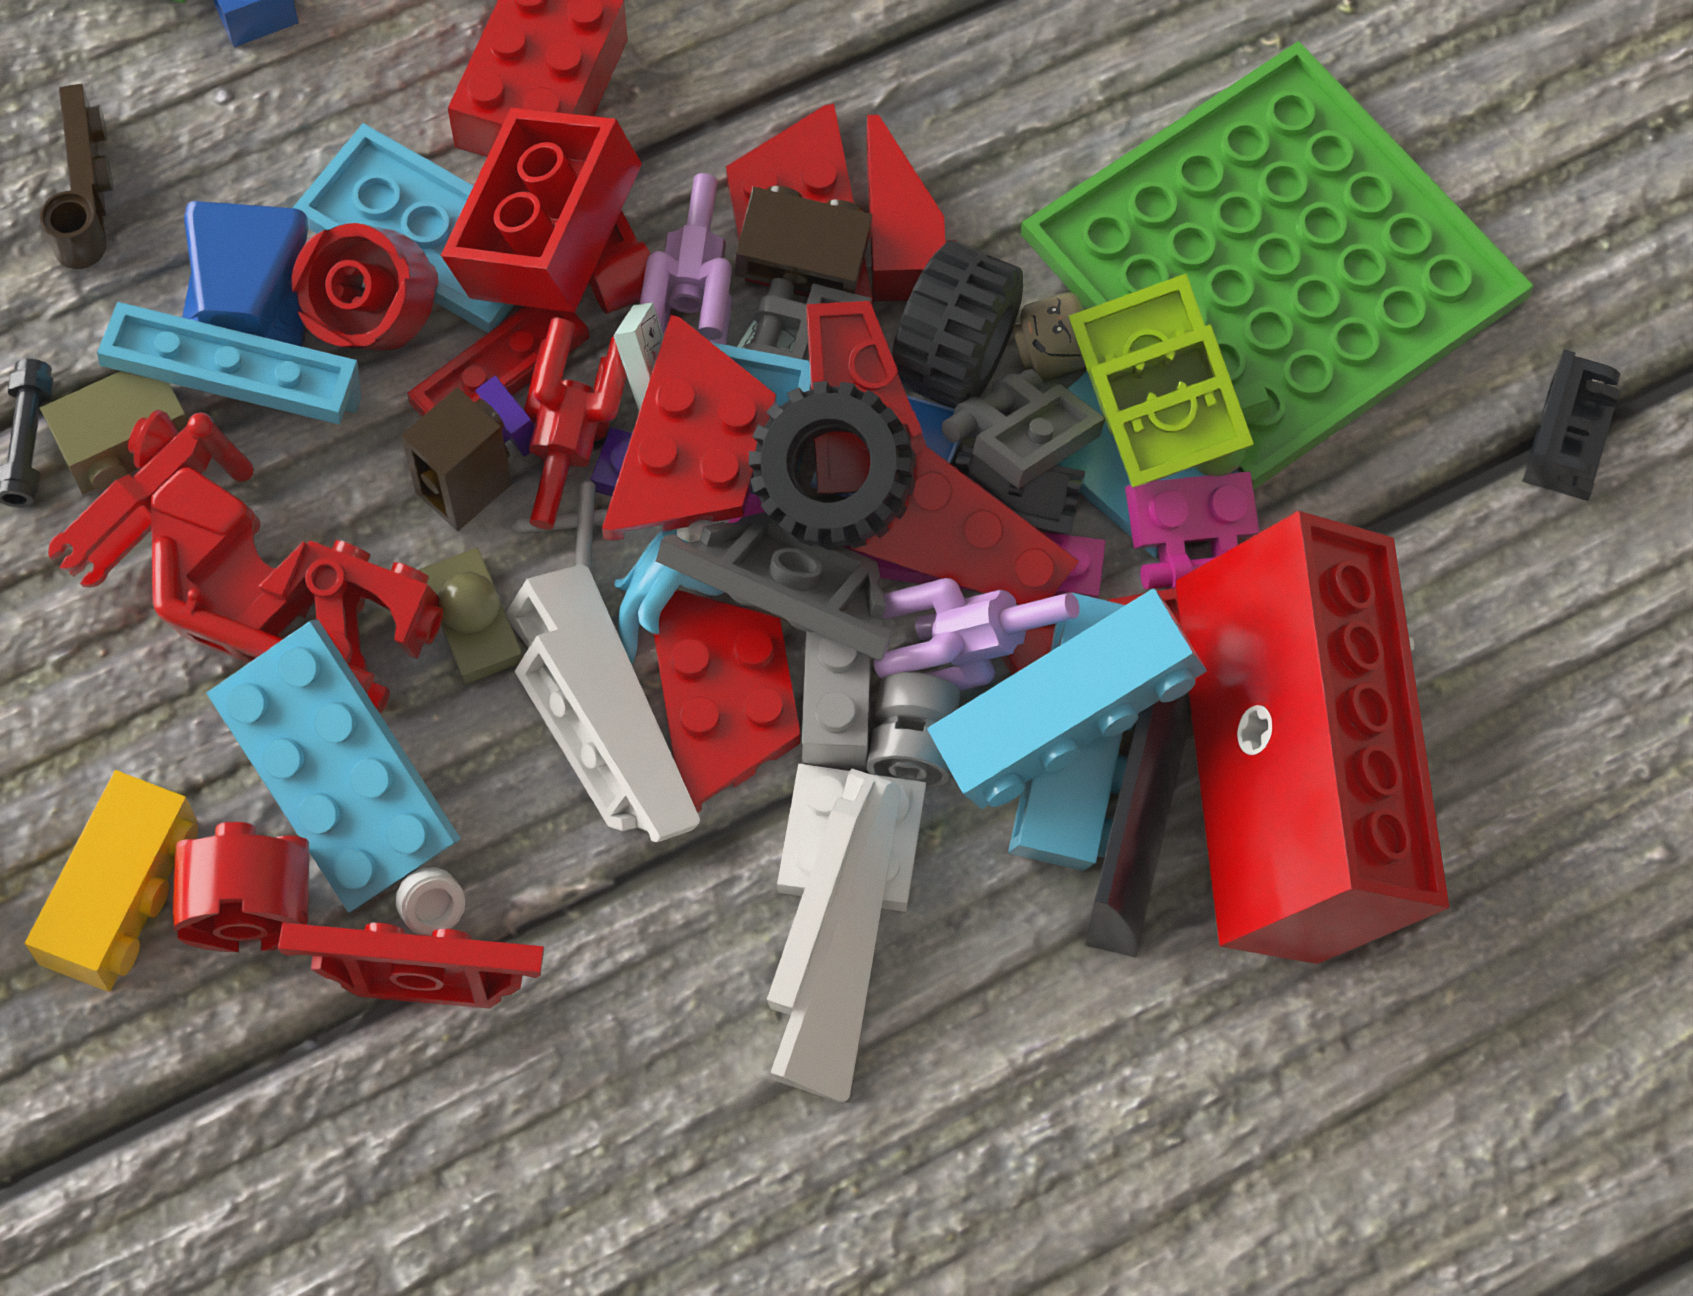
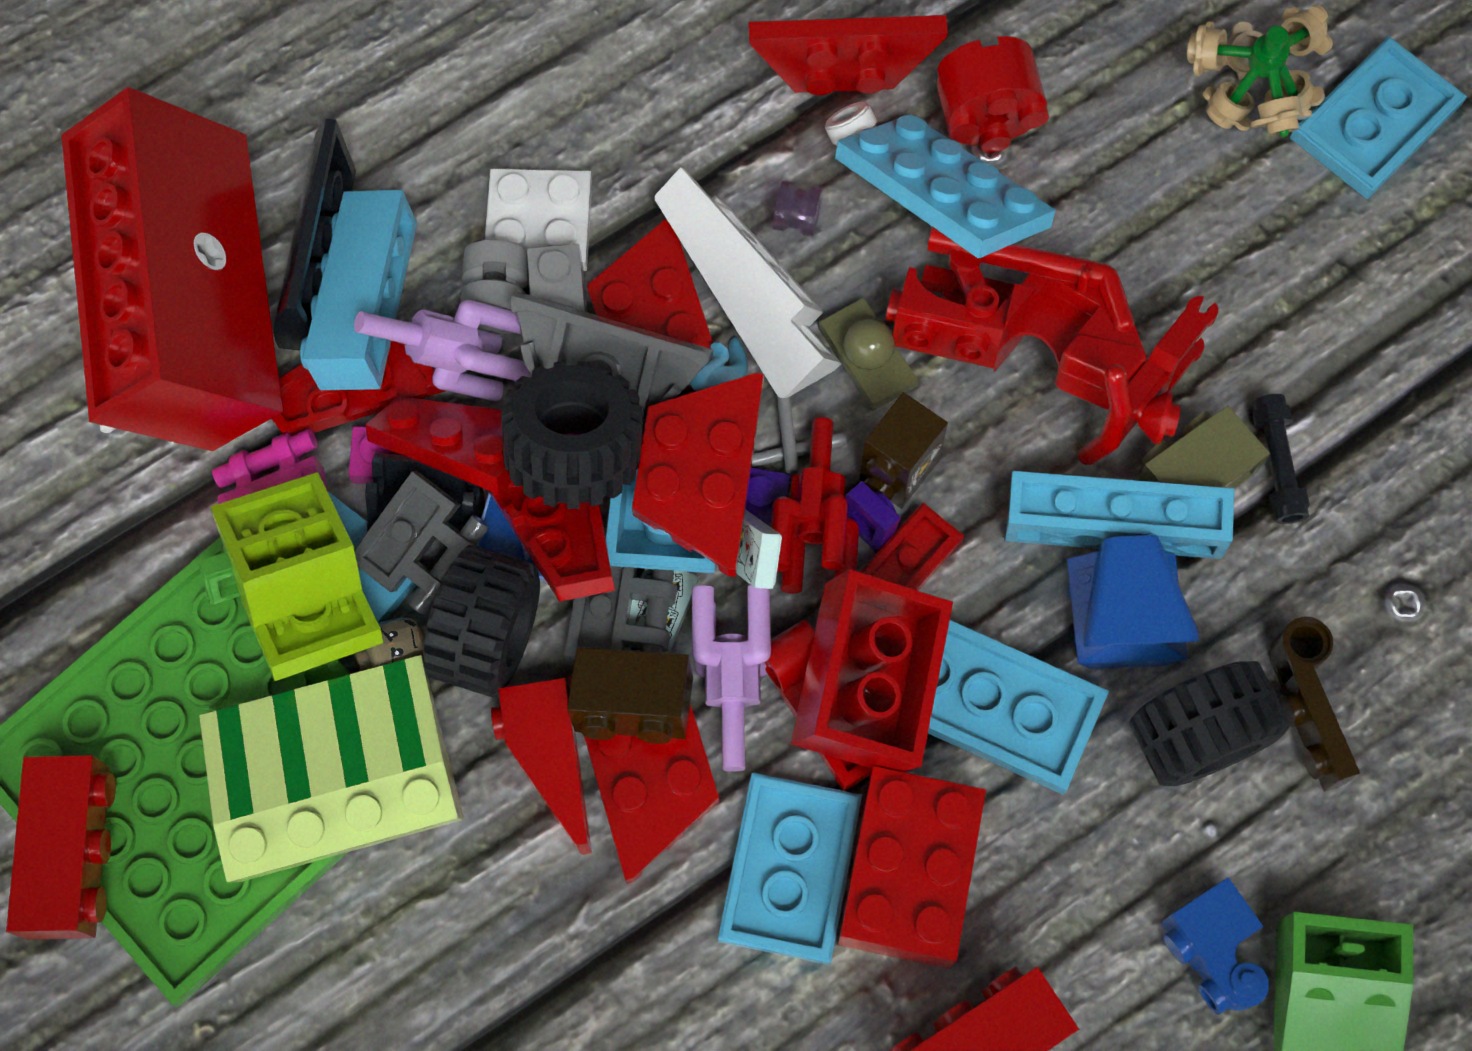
camera: 175 degrees right, 5 degrees up
yellow brick [24,770,198,993] -> none
red brick [292,223,438,351] -> none
white wedge [767,768,901,1102] -> none
medium azure brick [927,588,1207,809] -> none
none -> red brick [6,755,116,940]
none -> yellowish green slope [199,655,464,882]
none -> medium azure tile [718,773,862,965]
none -> clear purple wheel [773,180,824,238]
none -> black tyre [1129,661,1291,786]

